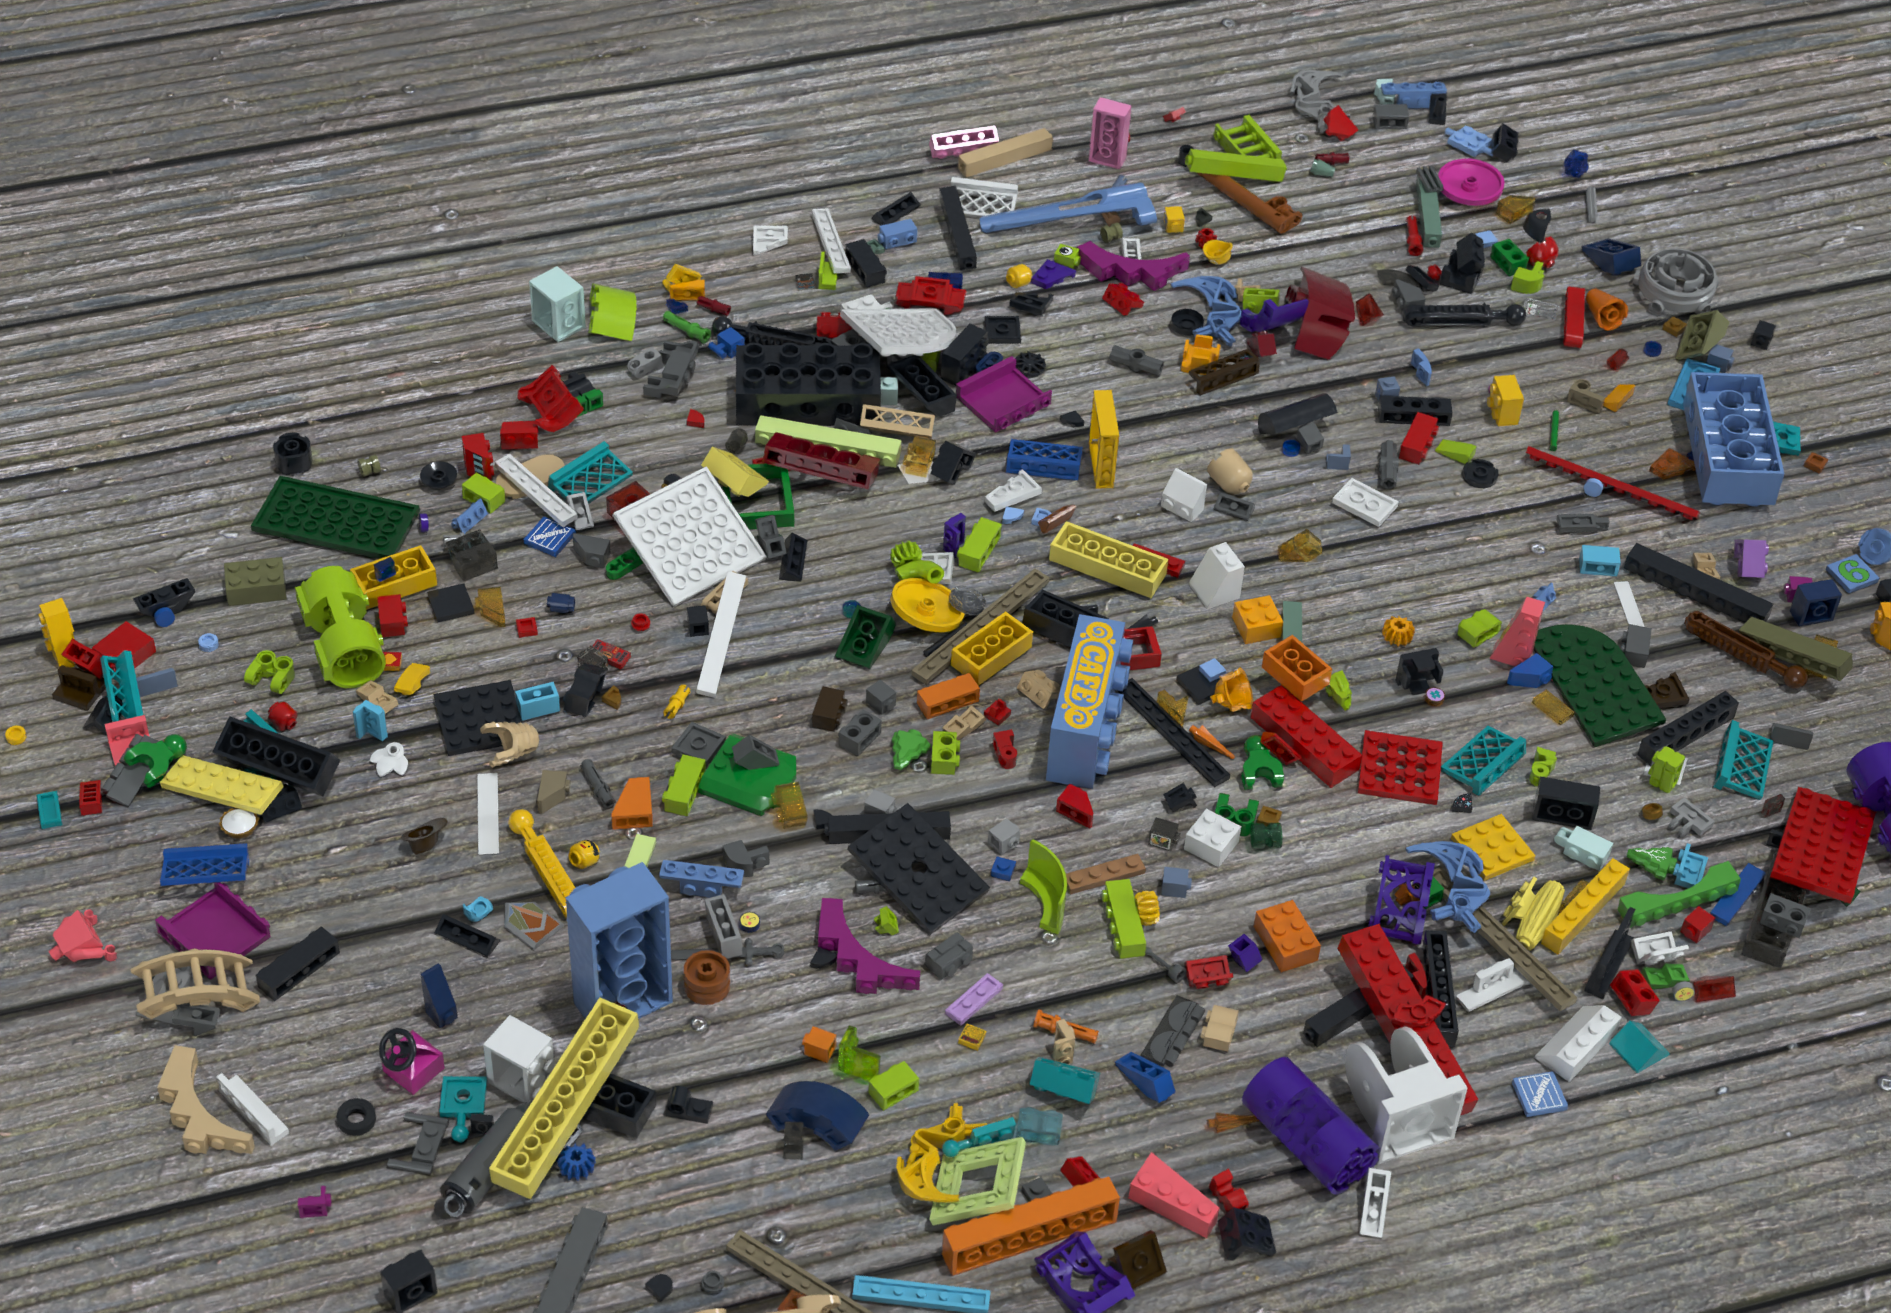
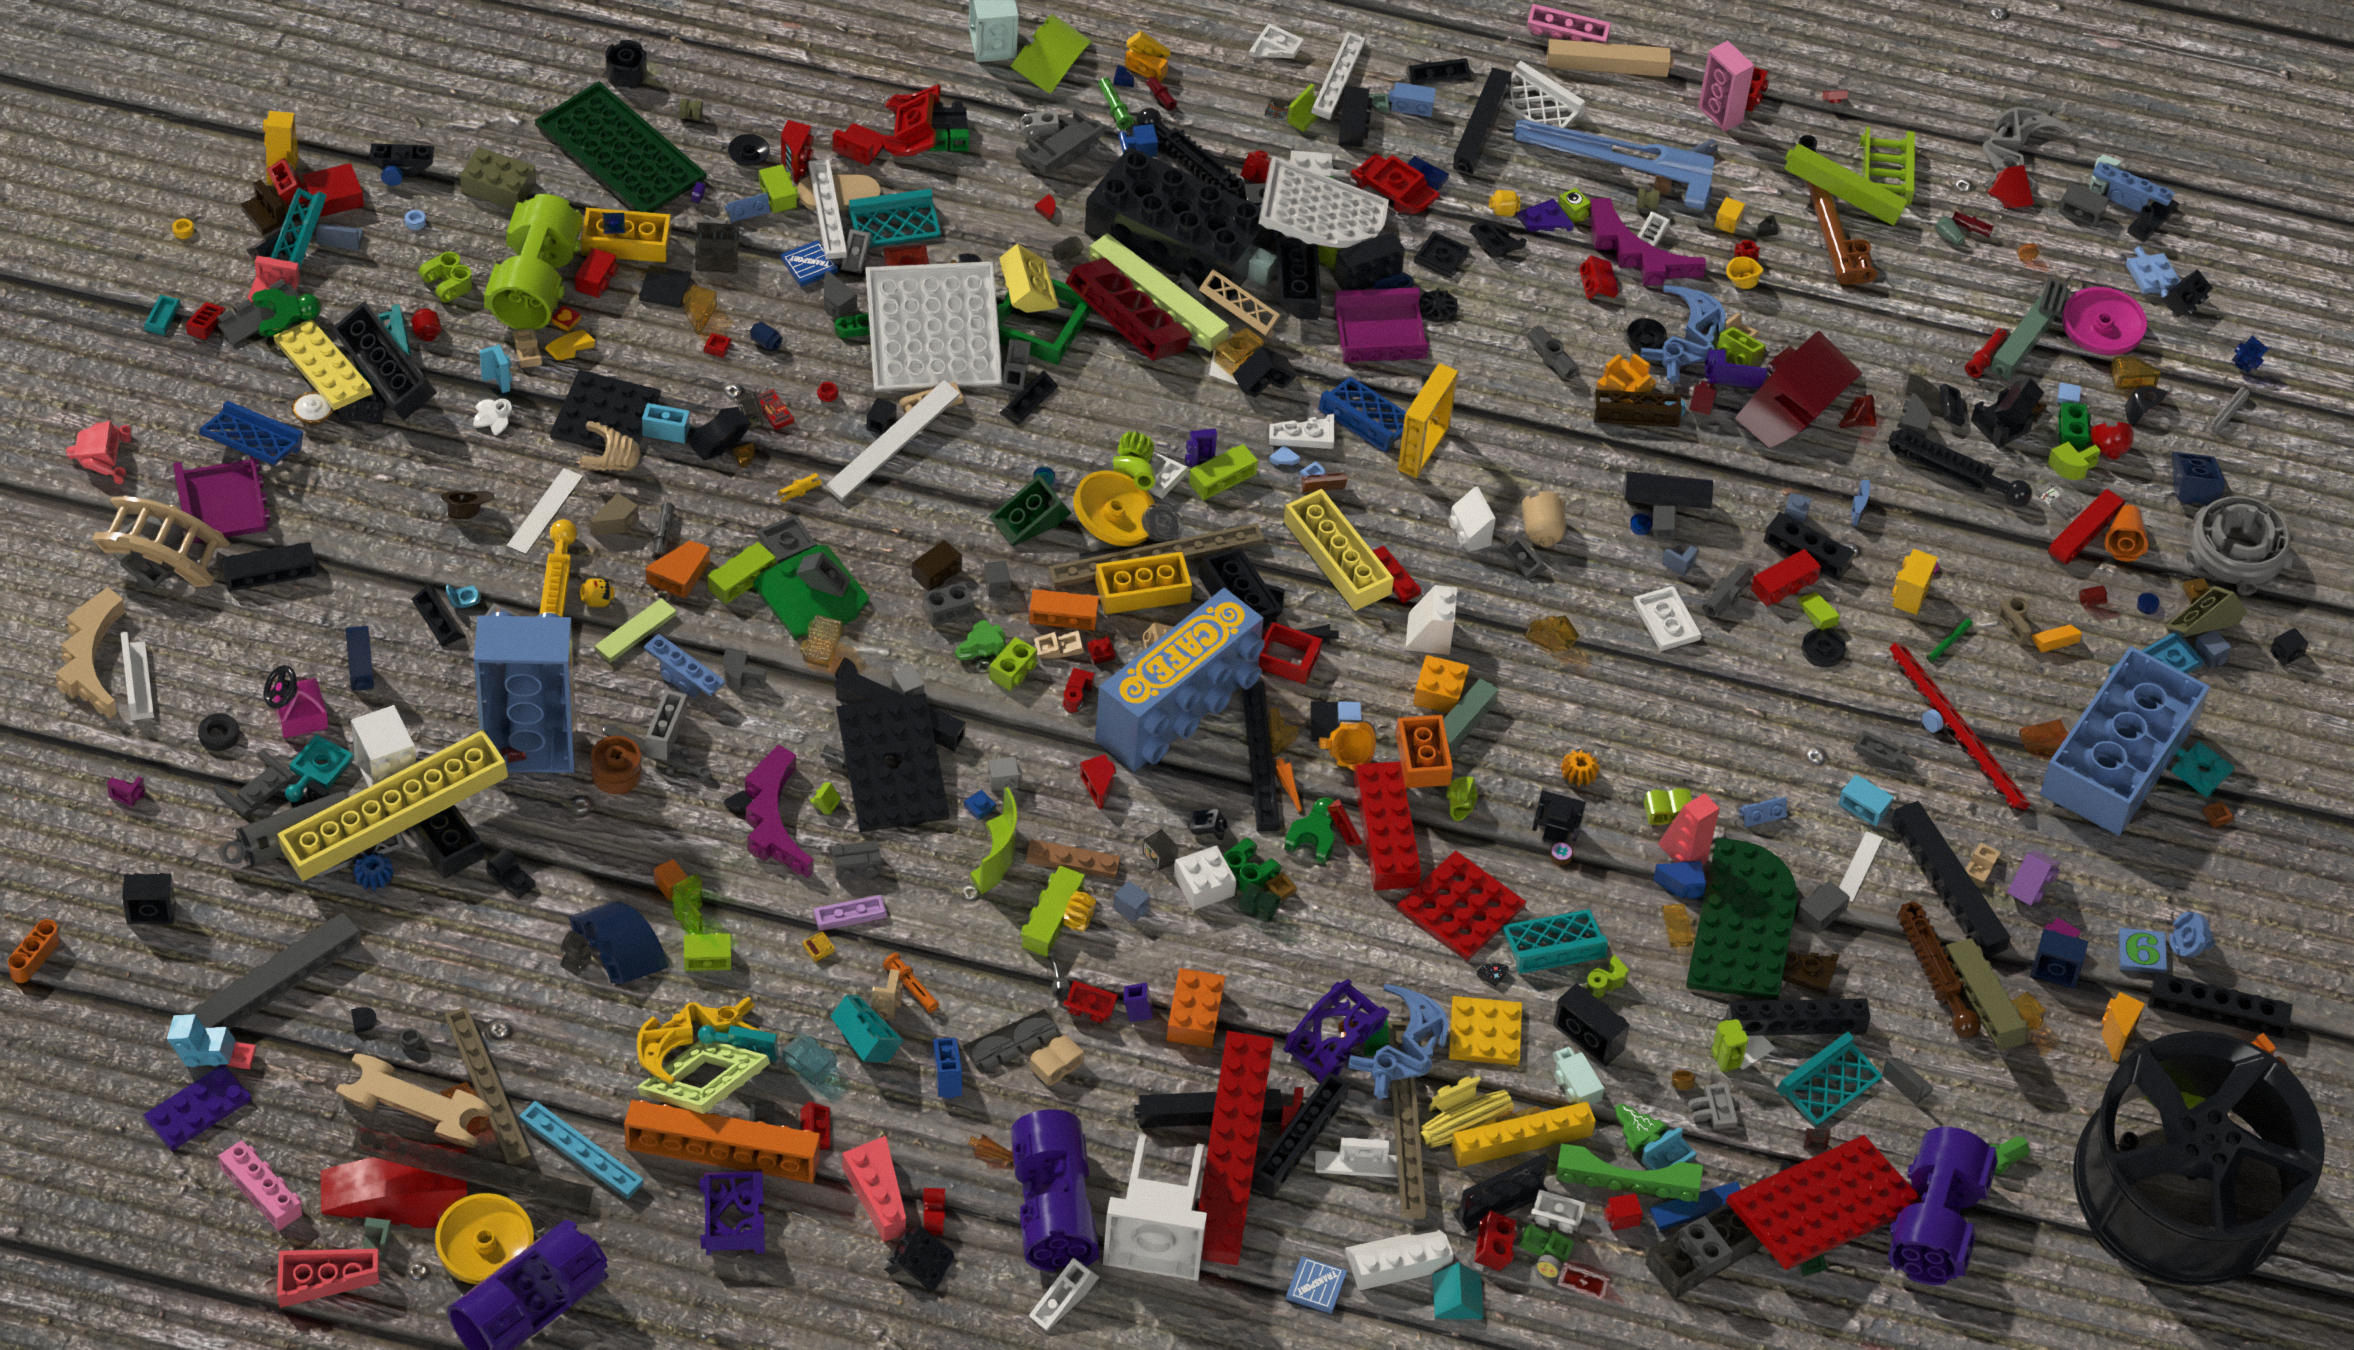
camera: 30 degrees right, 5 degrees up
tile [739,912,760,933] -> none
dark brown bracket [1108,1230,1167,1289] -> none
red tile [1391,995,1446,1027] -> none
red plate [1427,264,1442,281] -> none
none -> clear orange tile [2017,243,2039,261]

